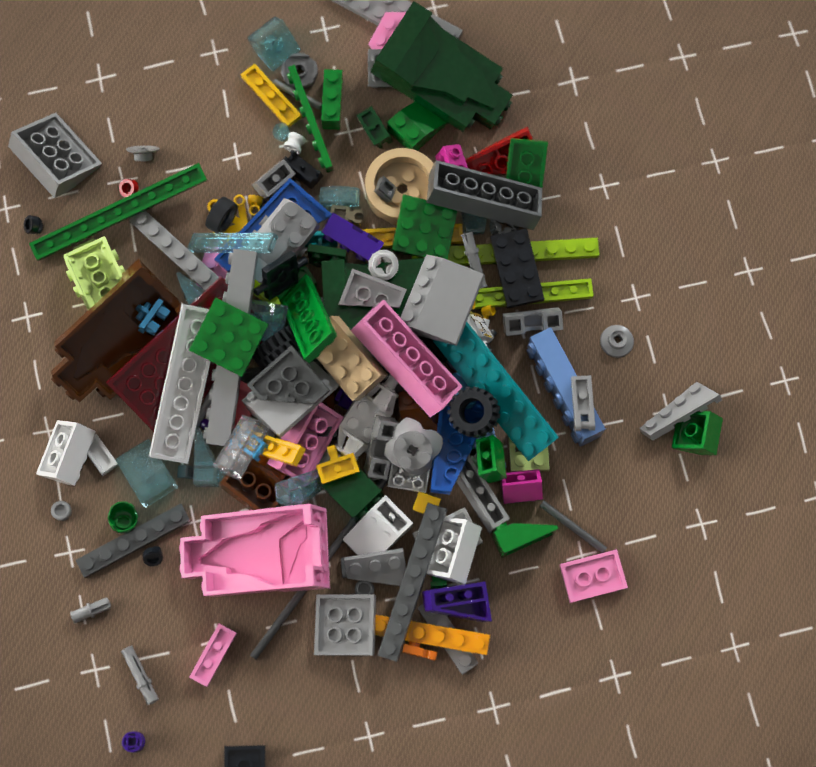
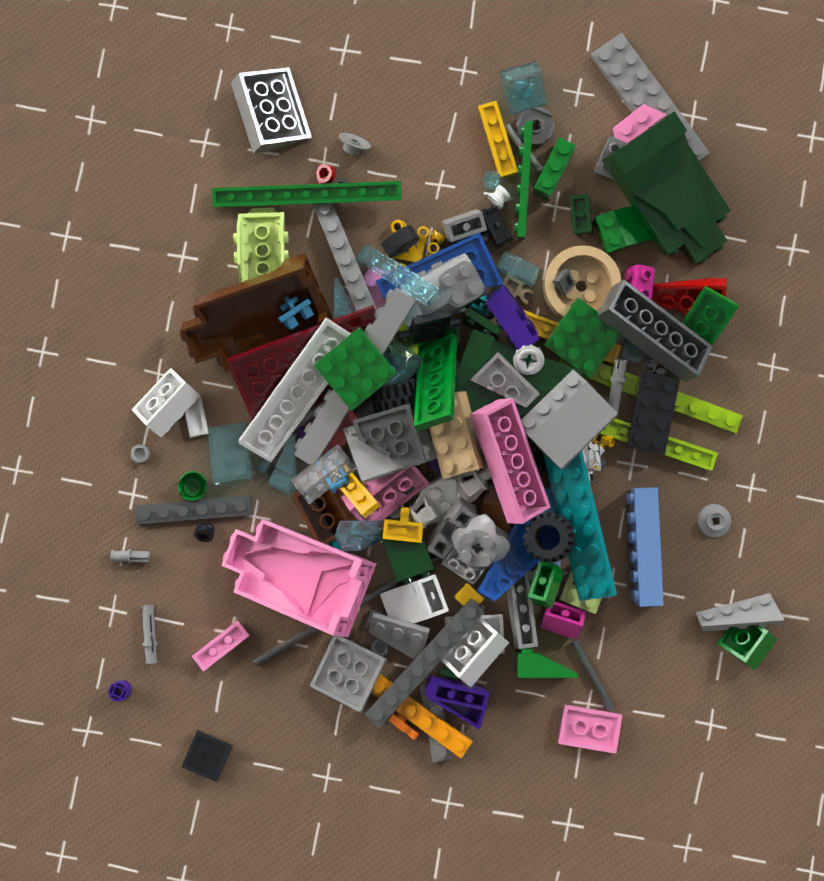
camera: 25 degrees right, 10 degrees up
black tile [24,215,43,234] -> none
light grey arch [502,307,563,336] -> none
light grey plate [571,375,595,431] -> none

